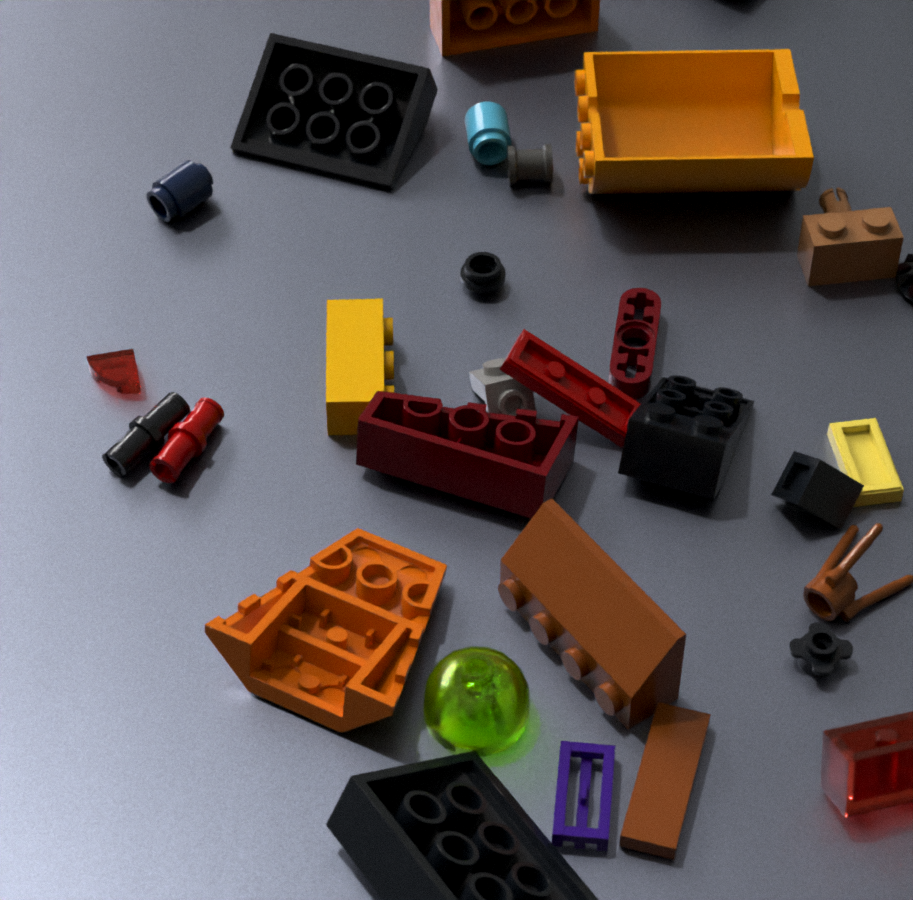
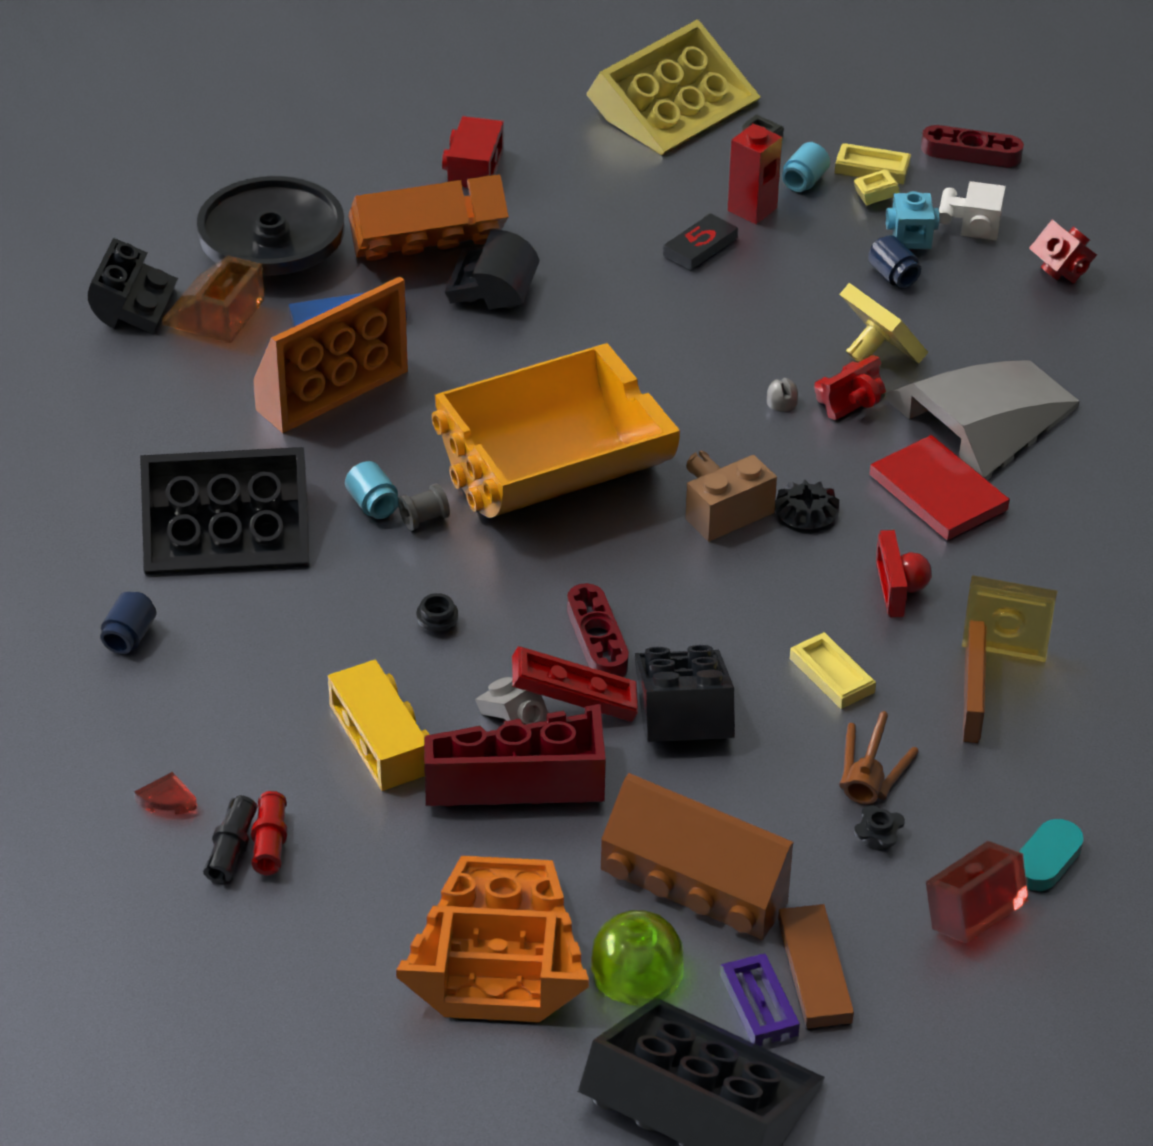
camera: 25 degrees left, 5 degrees down
black panel [771,451,864,528] -> none

